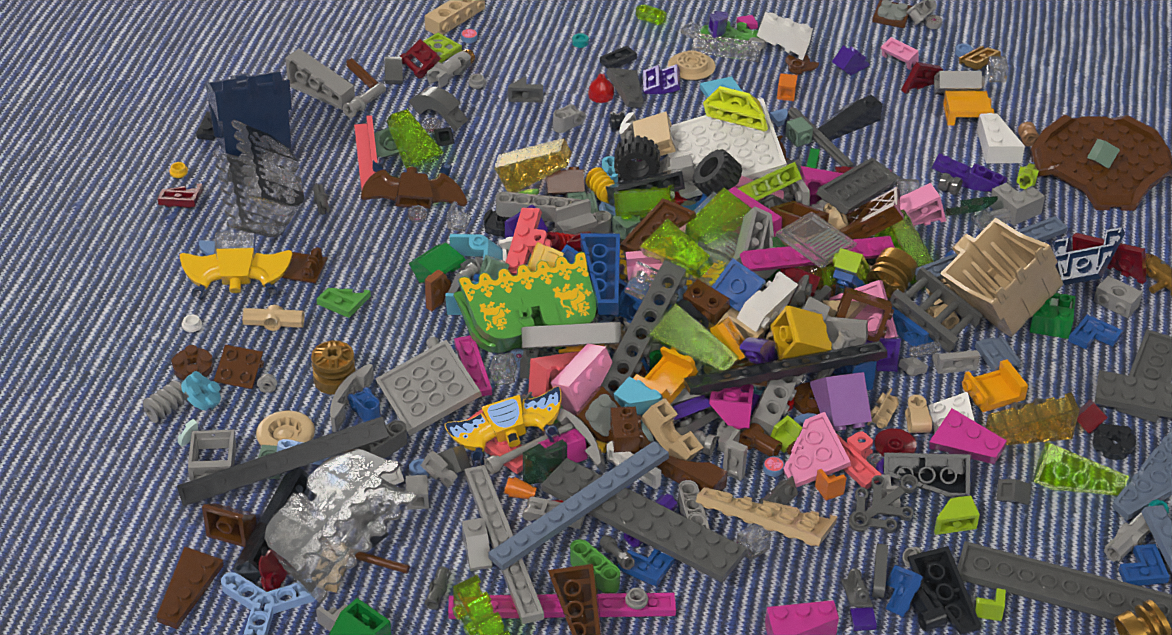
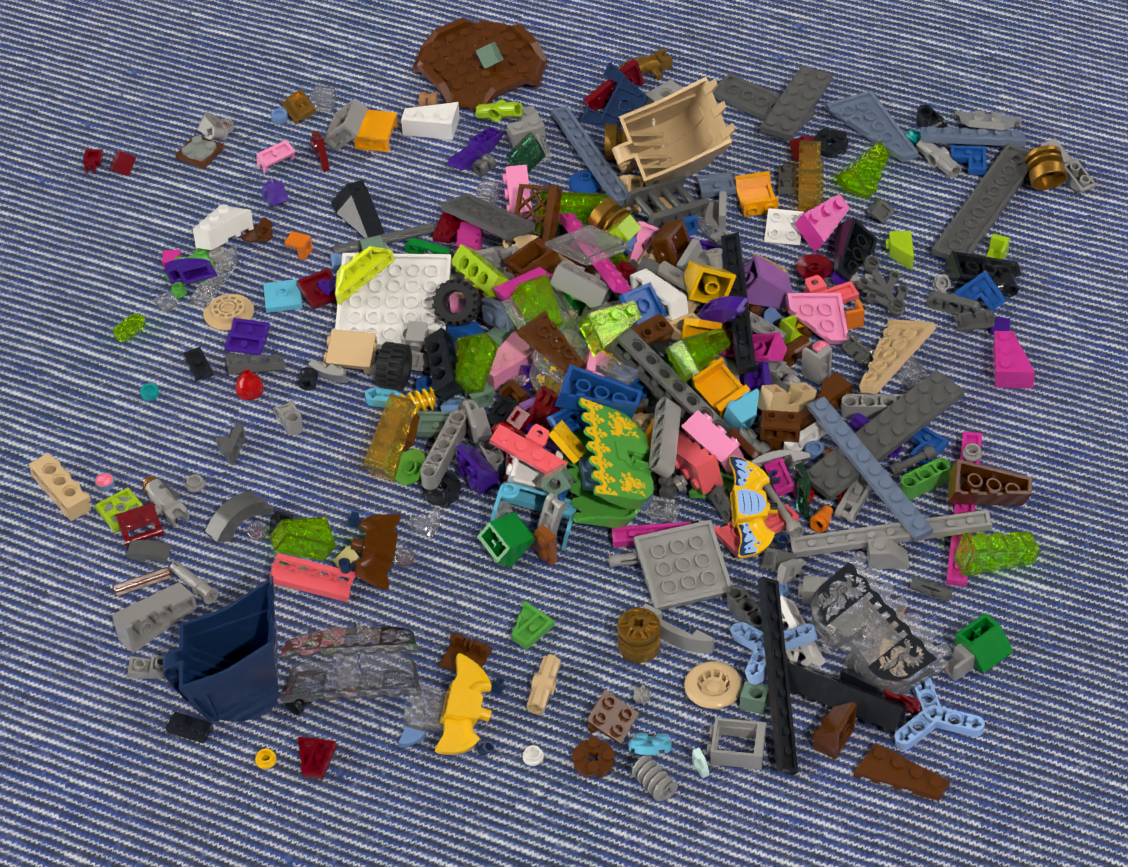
camera: 75 degrees left, 5 degrees up
blue piece [347,387,381,422] -> none
tan piece [905,395,932,433] -> none

